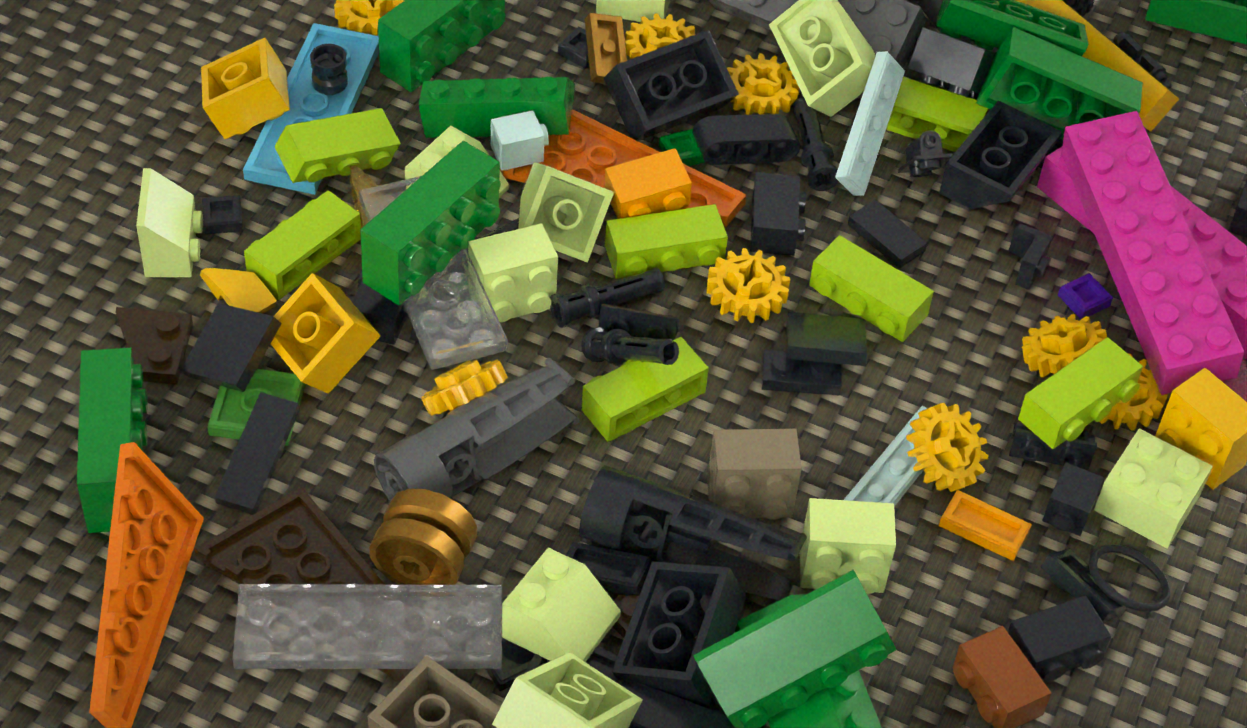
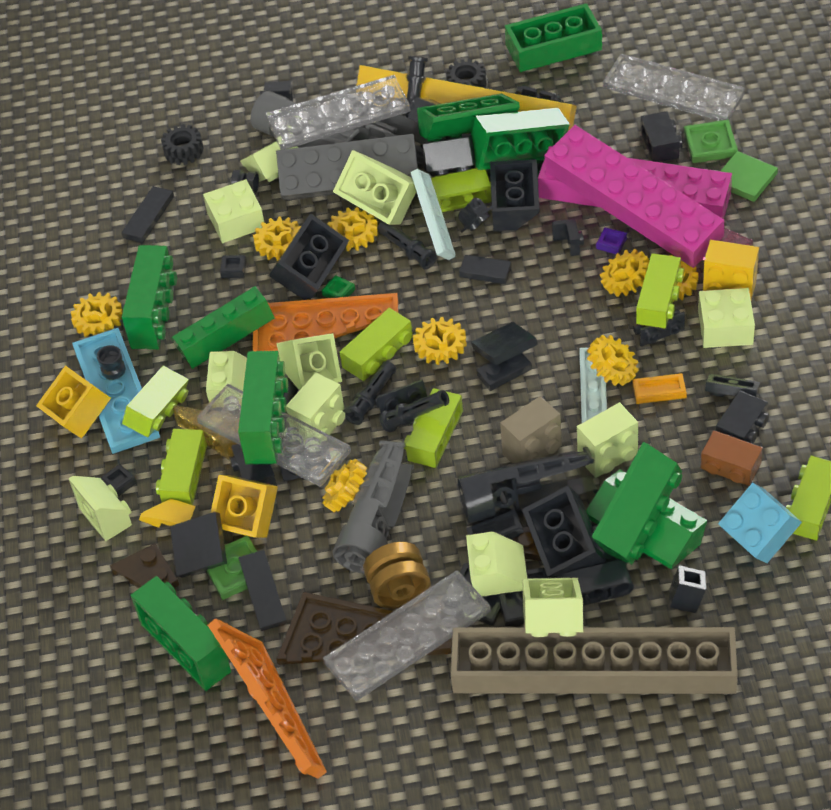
camera: 25 degrees left, 0 degrees up
light aqua brick [491,110,549,171] -> none
pearl gold plate [584,13,627,84] -> none
light orange brick [605,148,692,219] -> none
black beam [693,114,801,165] -> none
black brick [750,172,806,256] -> none
lime brick [809,235,934,342] -> none
black brick [1042,462,1104,537] -> none
black tyre [1088,544,1171,612] -> none

